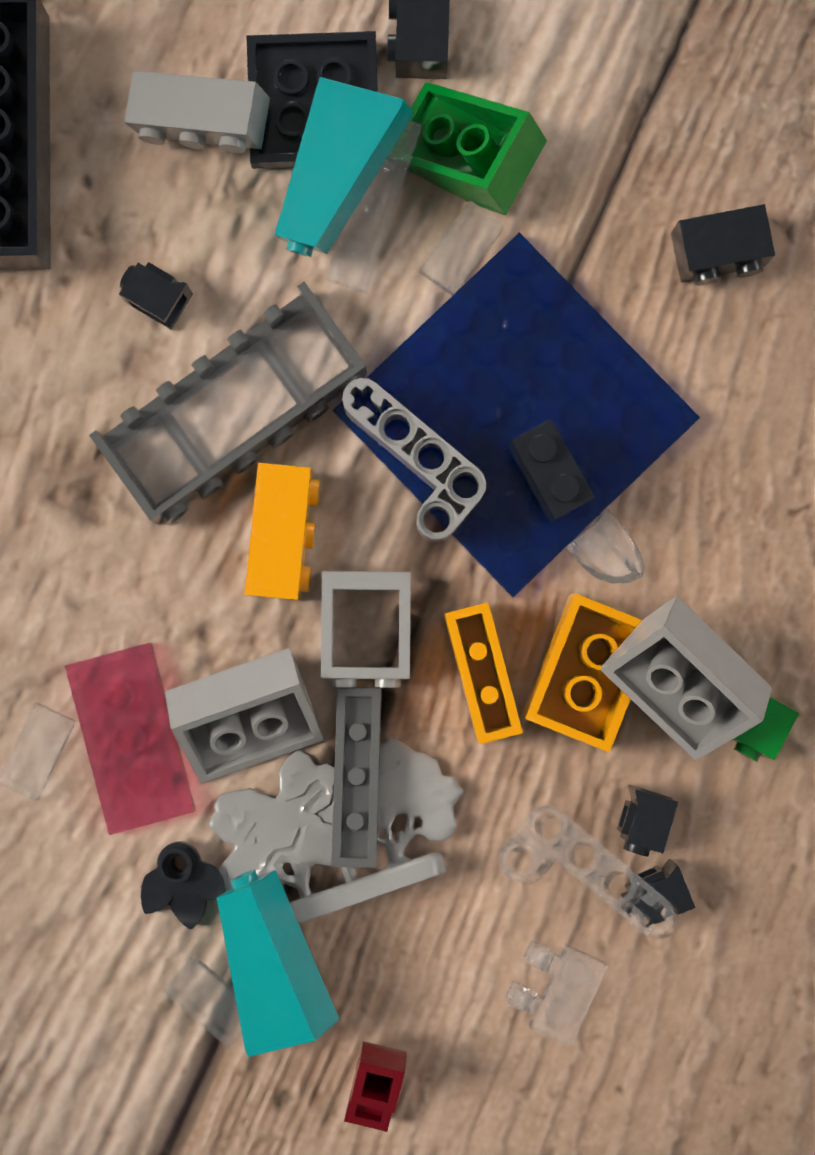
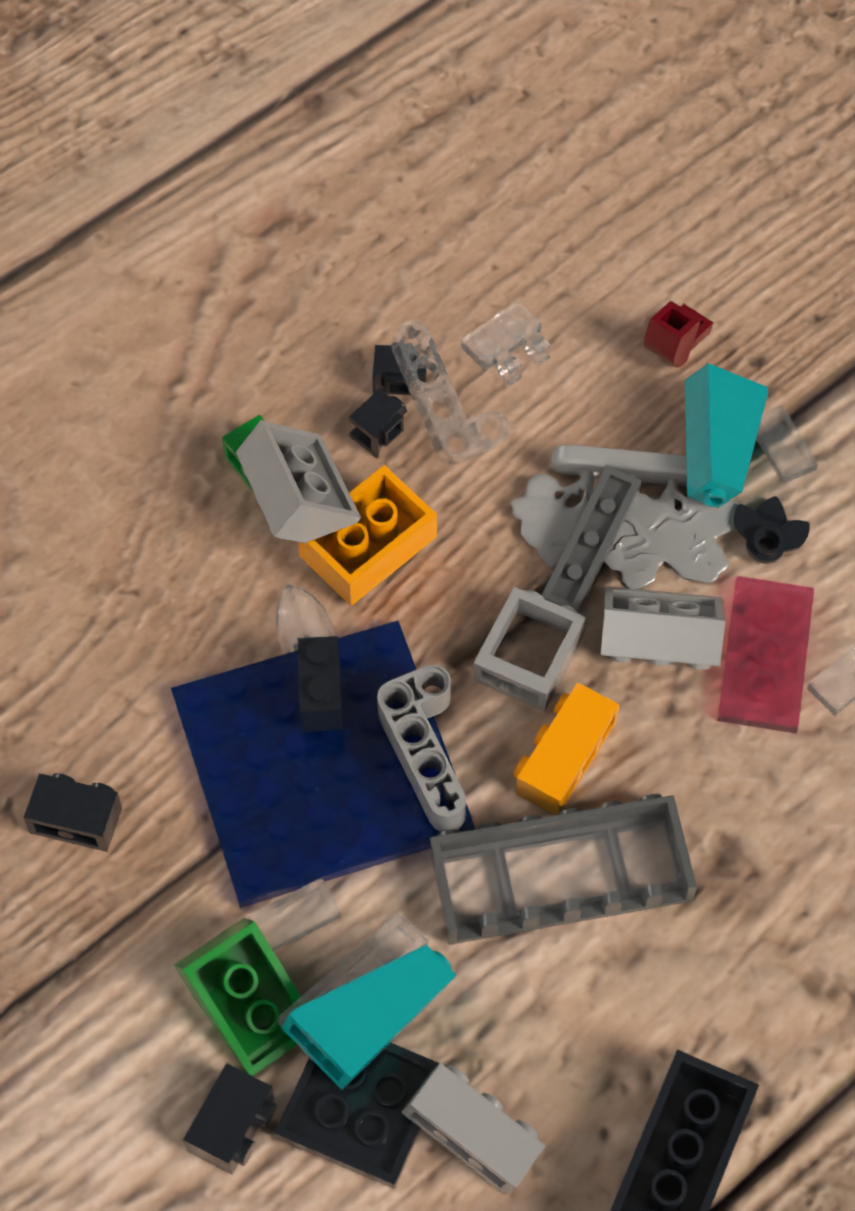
camera: 155 degrees left, 25 degrees down
black window [119,262,193,330] -> none
light orange brick [444,602,523,745] -> none

